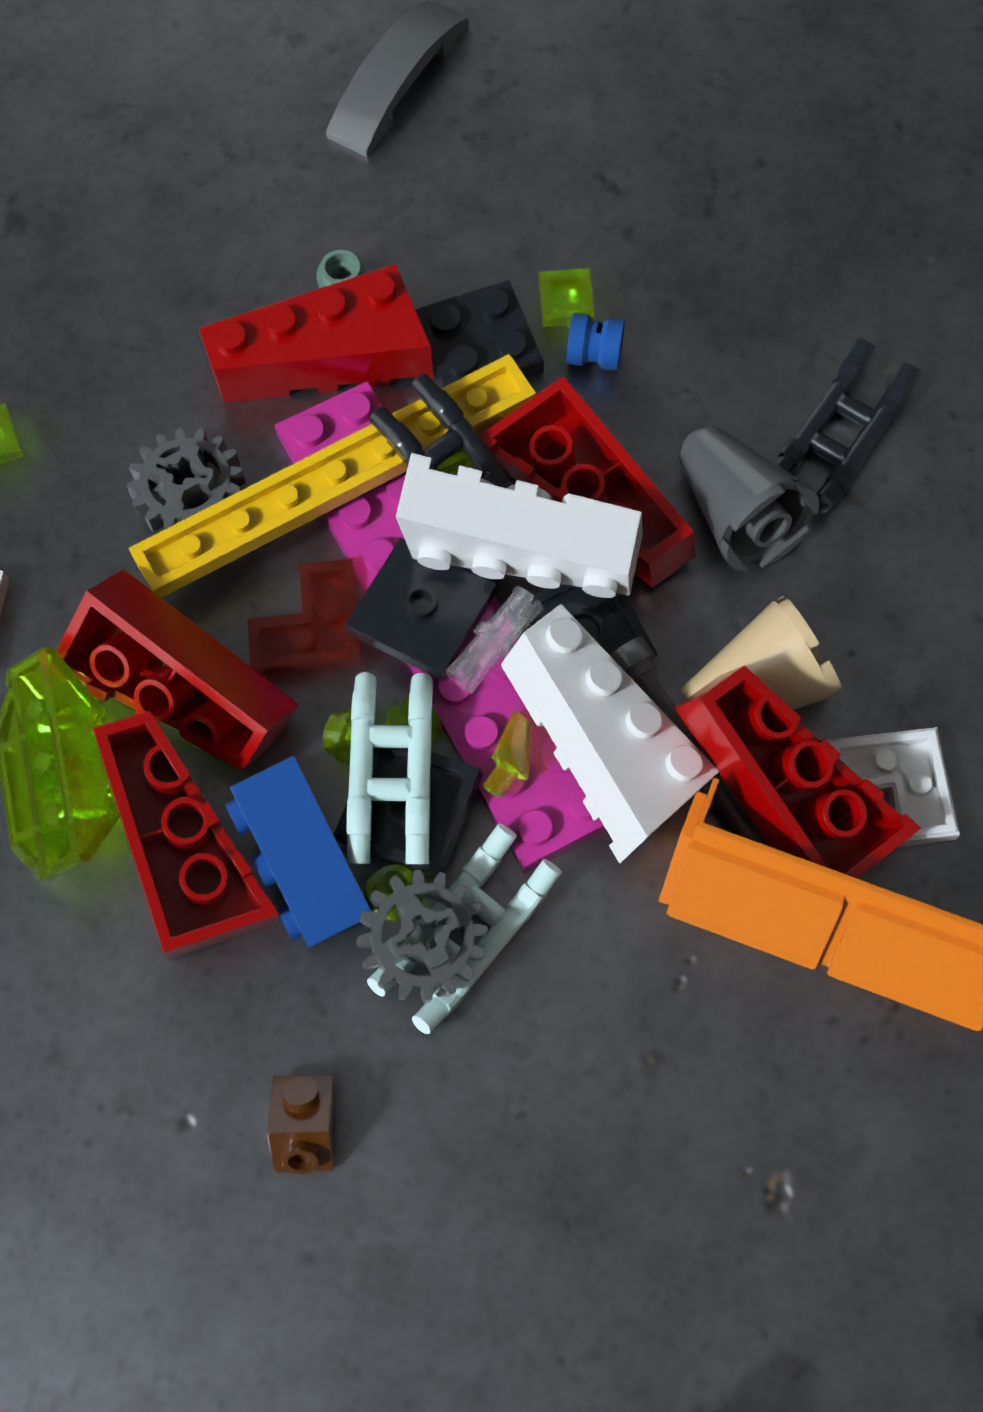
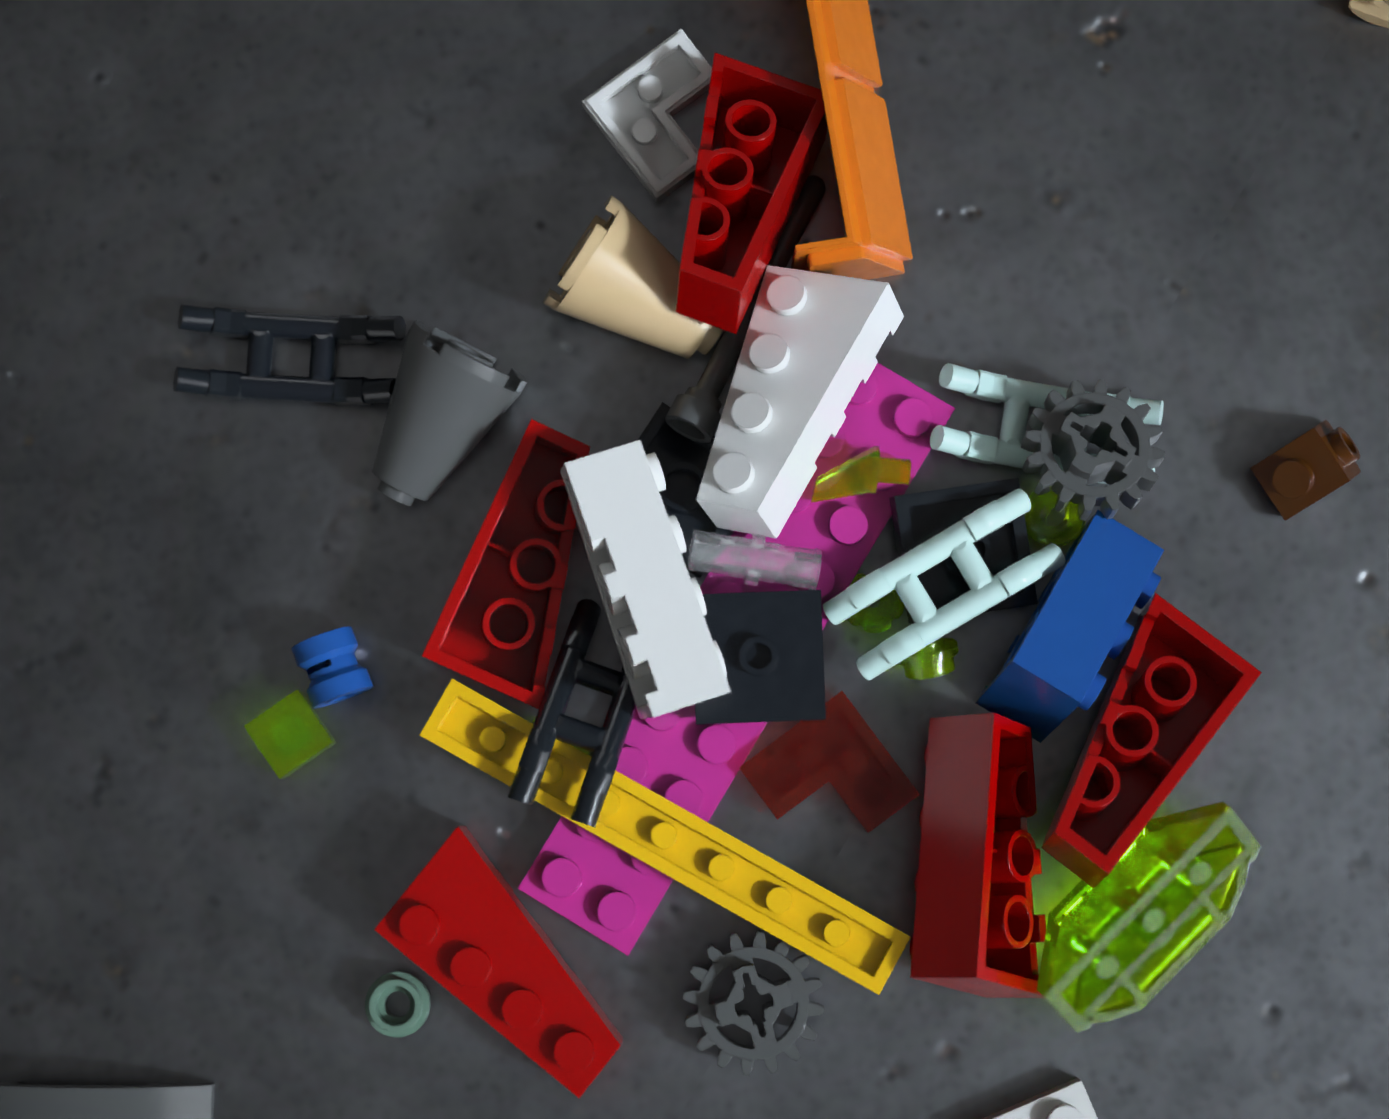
camera: 125 degrees left, 15 degrees up
black plate [415,280,544,388] -> none

